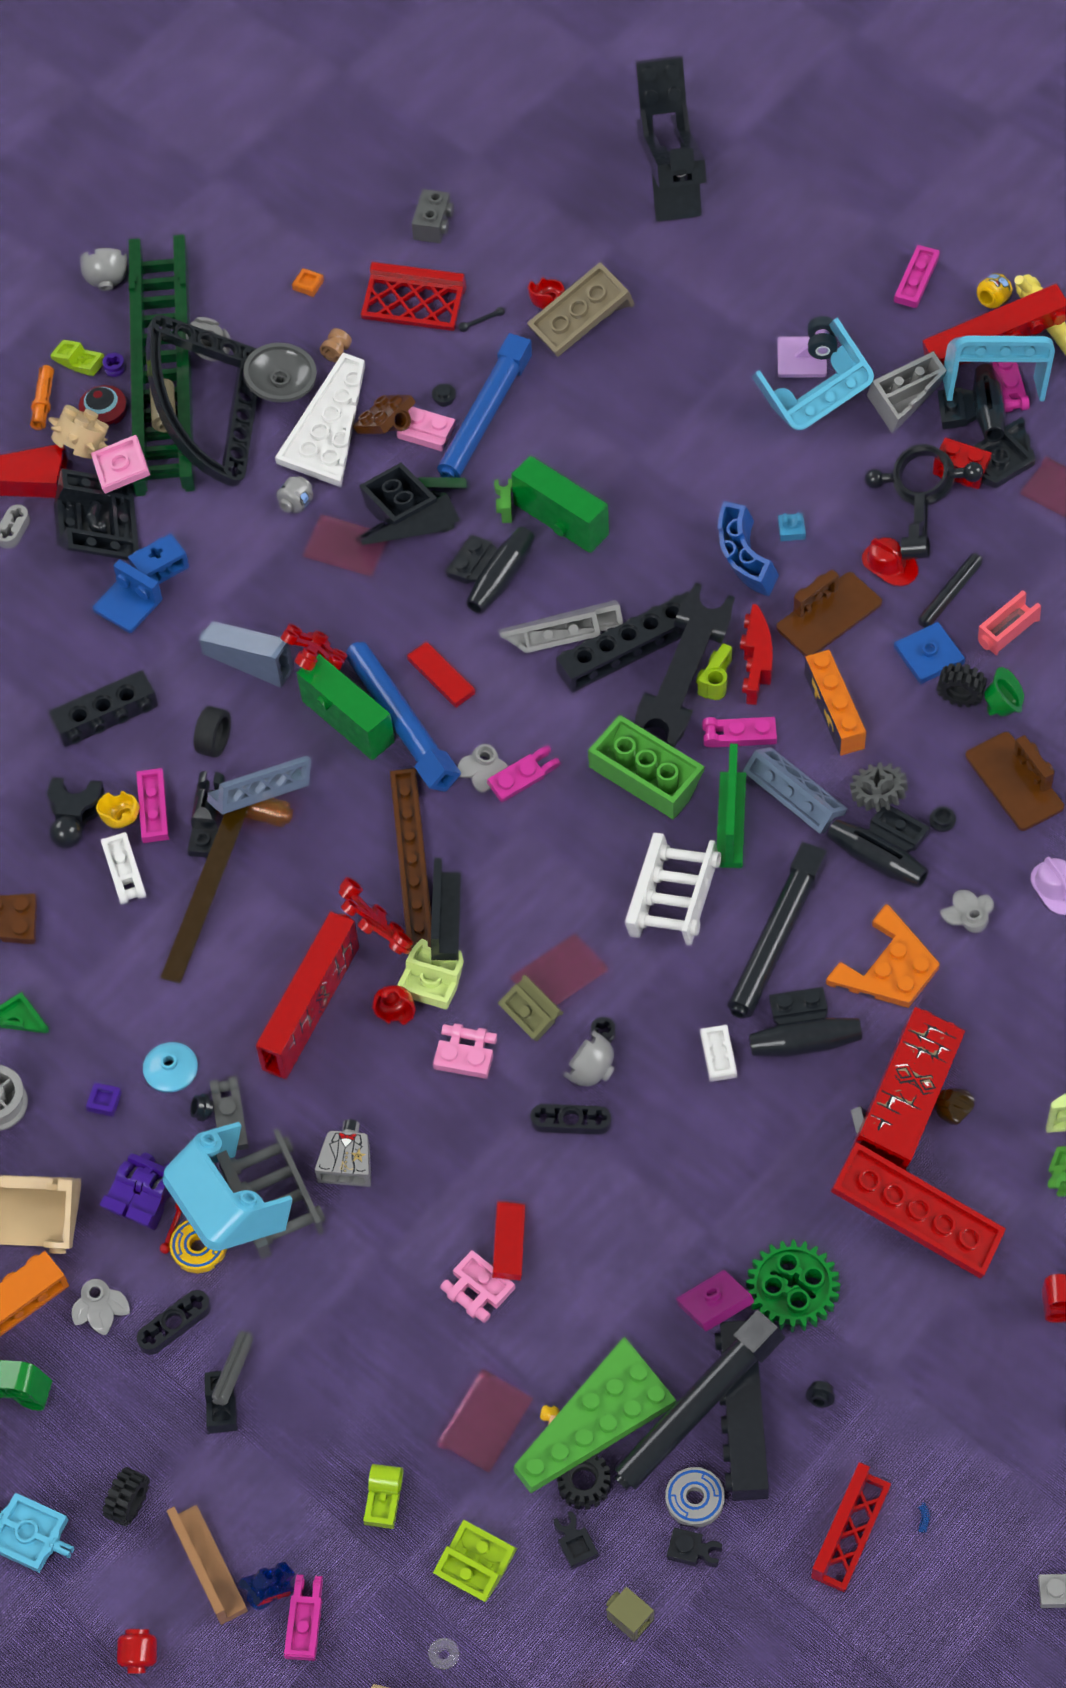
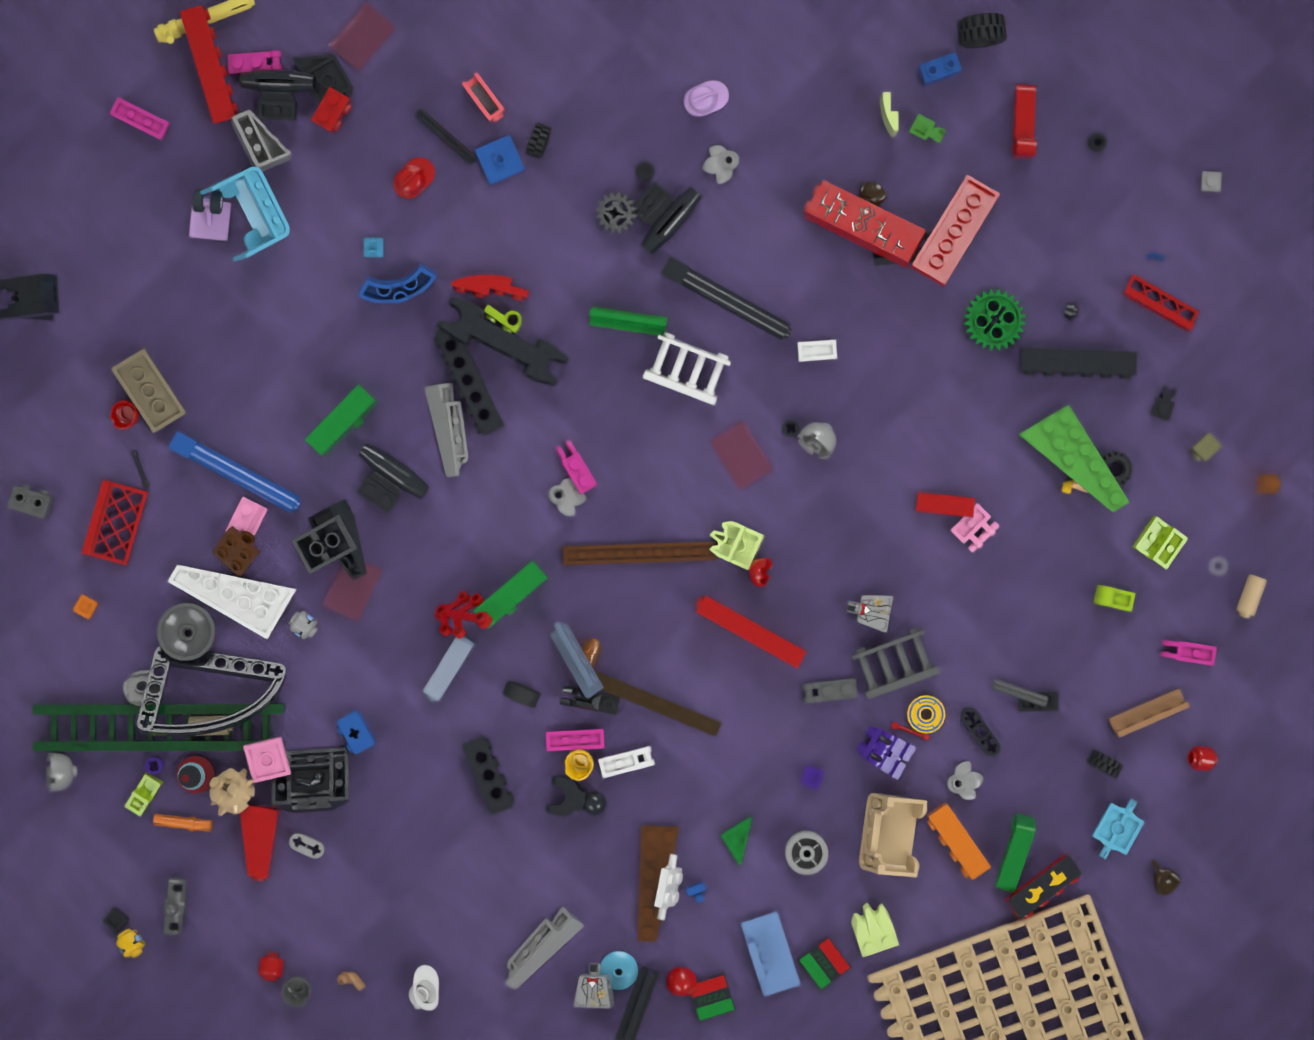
camera: 90 degrees left, 30 degrees up
blue bracket [92,559,163,633] -> none
medium azure dish [143,1042,198,1093] -> none
medium azure windscreen [163,1122,293,1251] -> none
black plate [190,1093,213,1122] -> none
clear blue hips [238,1562,295,1610] -> none
medium nougat wheel [320,328,352,362] -> none
red plant [338,877,413,955] -> none
blue brick [346,642,462,792] -> none
red tile [407,641,476,708] -> none
dark green tile [418,477,469,490] -> none
black fence [431,858,461,961] -> none
black plate [432,383,456,407] -> none
bright pink plate [433,1023,497,1079] -> none
clear pink piece [437,1369,533,1473] -> none
bright green plate [494,479,513,523] -> none
olive plate [498,974,564,1041] -> none
black beam [530,1104,612,1135] -> none
black plate [554,1511,599,1570] -> none
bright green slope [588,715,705,820] -> none
black brick [614,1309,786,1490] -> none
light grey tile [666,1467,724,1527] -> none
magenta plate [676,1270,754,1332] -> none
dark pink plate [702,717,777,748] -> none
sand blue fence [743,747,848,834] -> none
black plate [749,987,862,1057] -> none
reddish brown bracket [776,569,882,656] -> none
orange brick [804,649,866,756] -> none
orange wing [826,904,940,1008] -> none
black piece [865,444,983,560] -> none
medium azure windscreen [943,336,1055,401] -> none
reddish brown bracket [965,732,1065,831] -> none
yellow head [976,273,1013,309] -> none
green piece [984,667,1024,717] -> none

